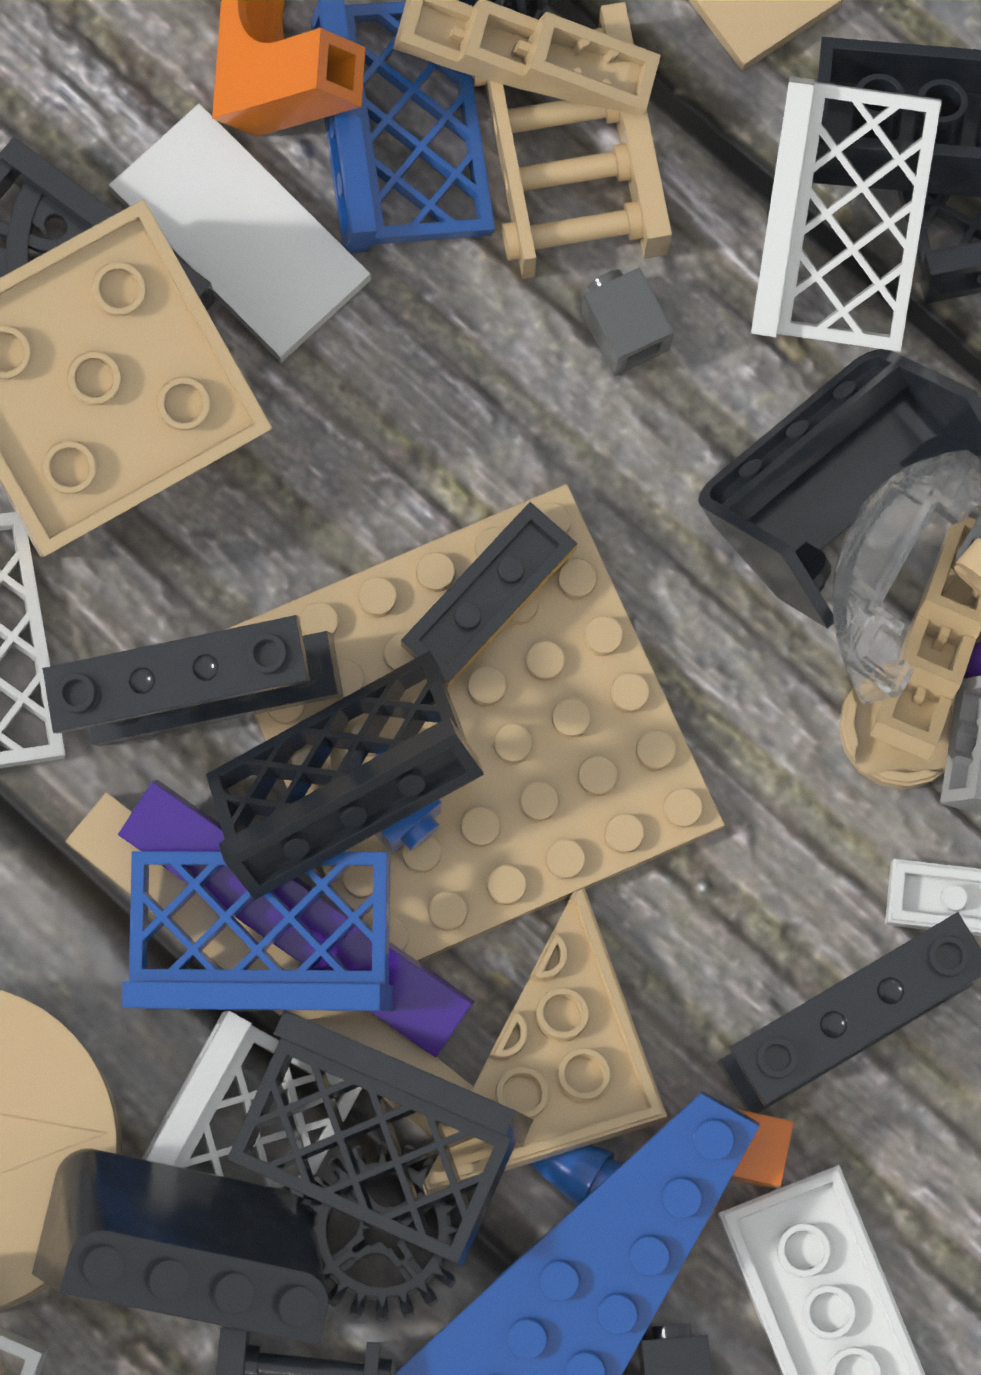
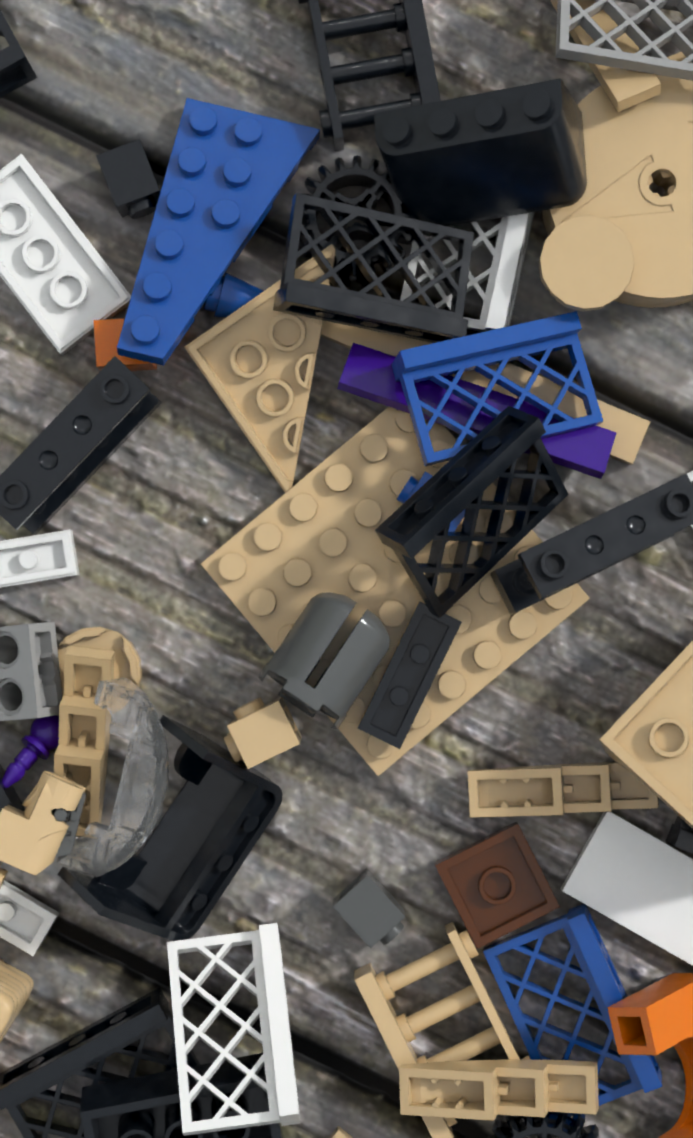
camera: 170 degrees right, 10 degrees up
none -> tan brick [224,697,302,769]
none -> dark grey cylinder [258,592,390,729]
none -> reddish brown plate [434,822,560,949]
none -> tan slope [467,762,659,818]
none -> tan tile [538,215,635,312]

